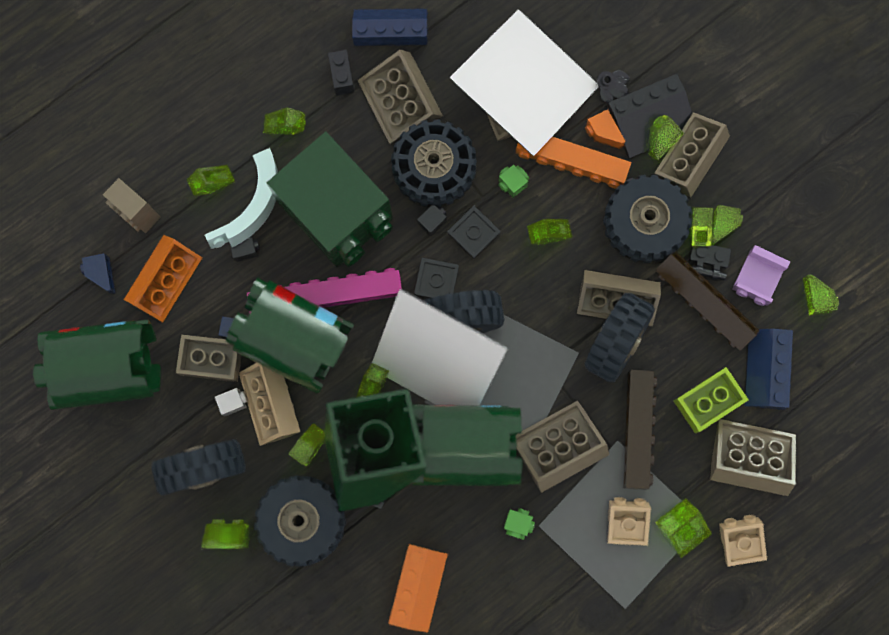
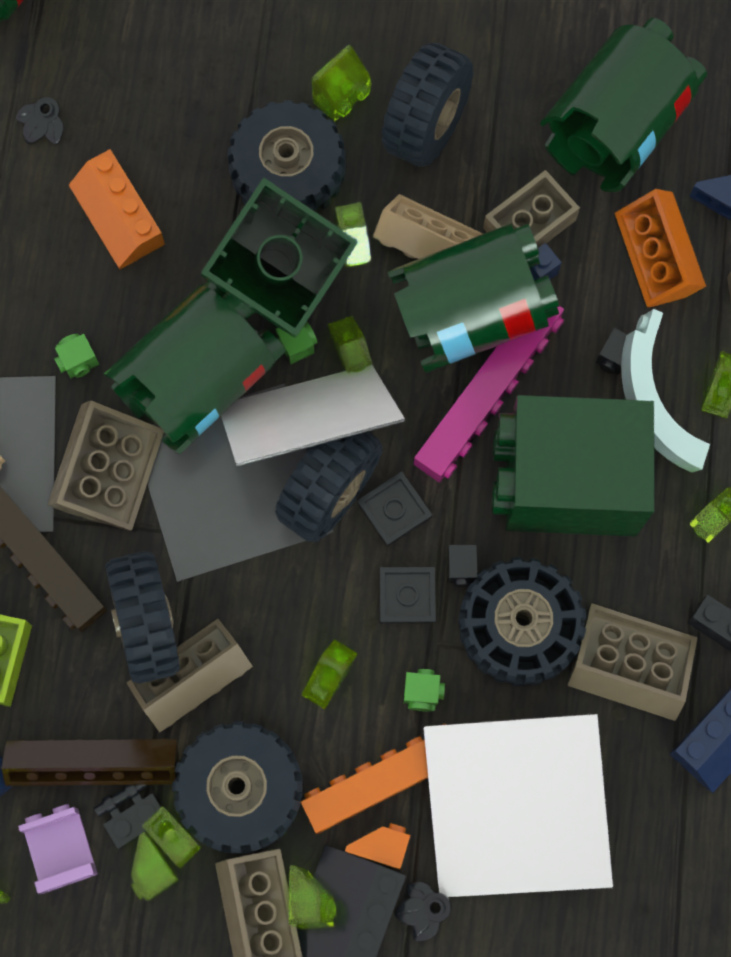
camera: 130 degrees right, 5 degrees down
white brick [215,388,247,416] -> none

